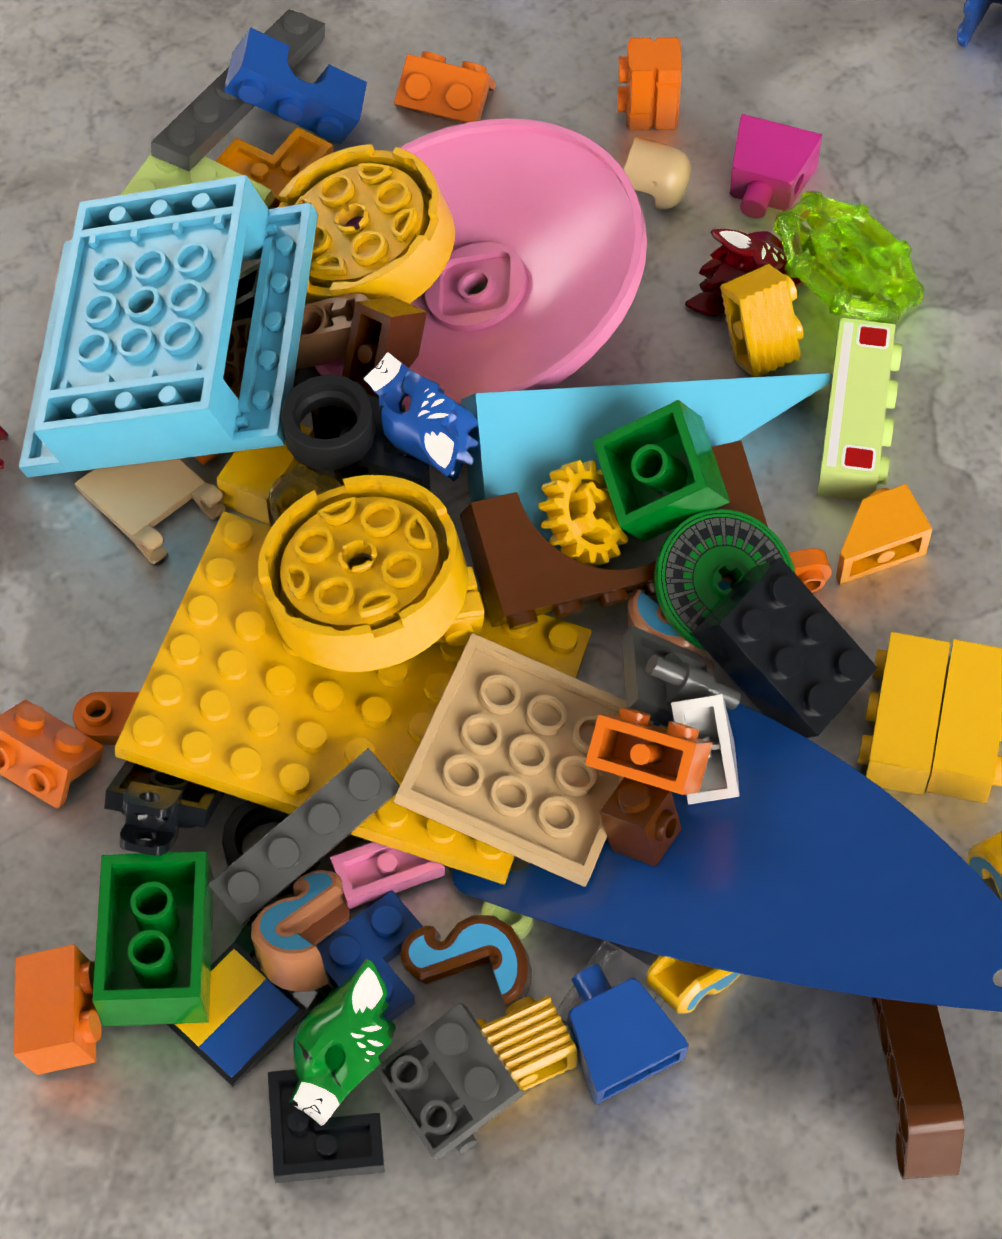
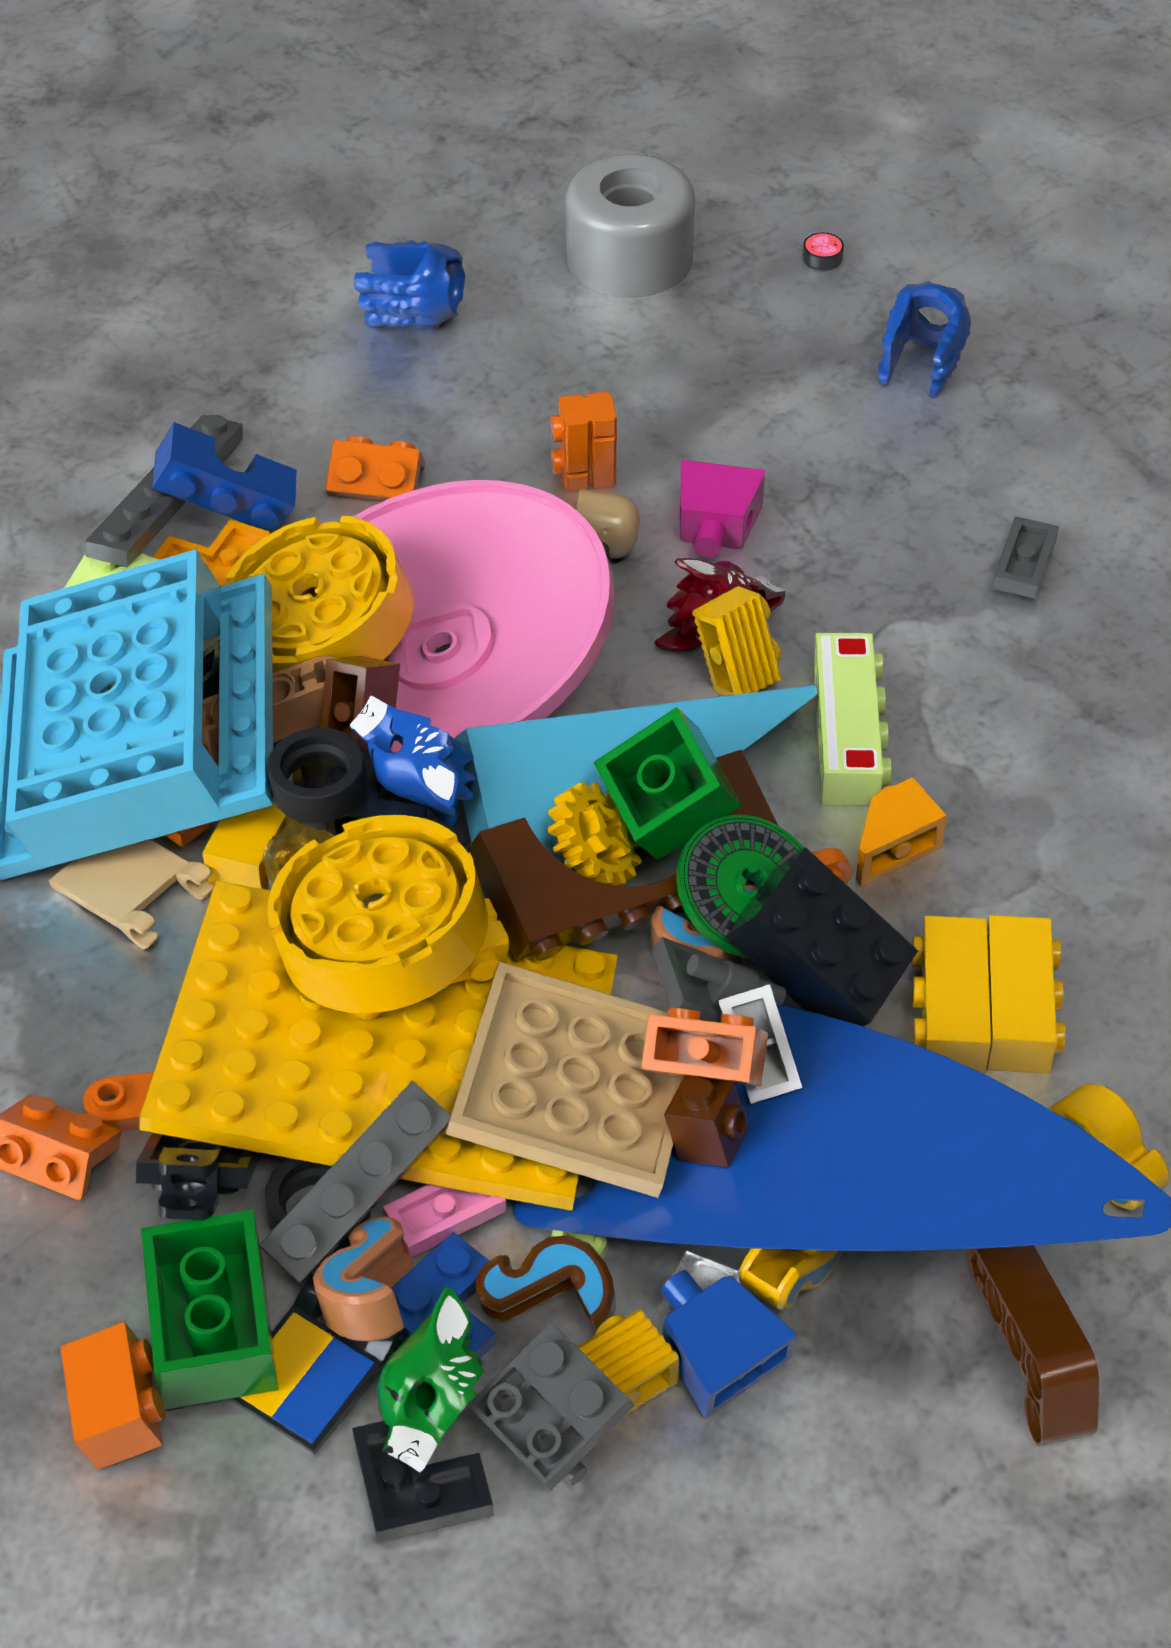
camera: 10 degrees left, 10 degrees down
clear neon green plate [773,191,925,325] -> none

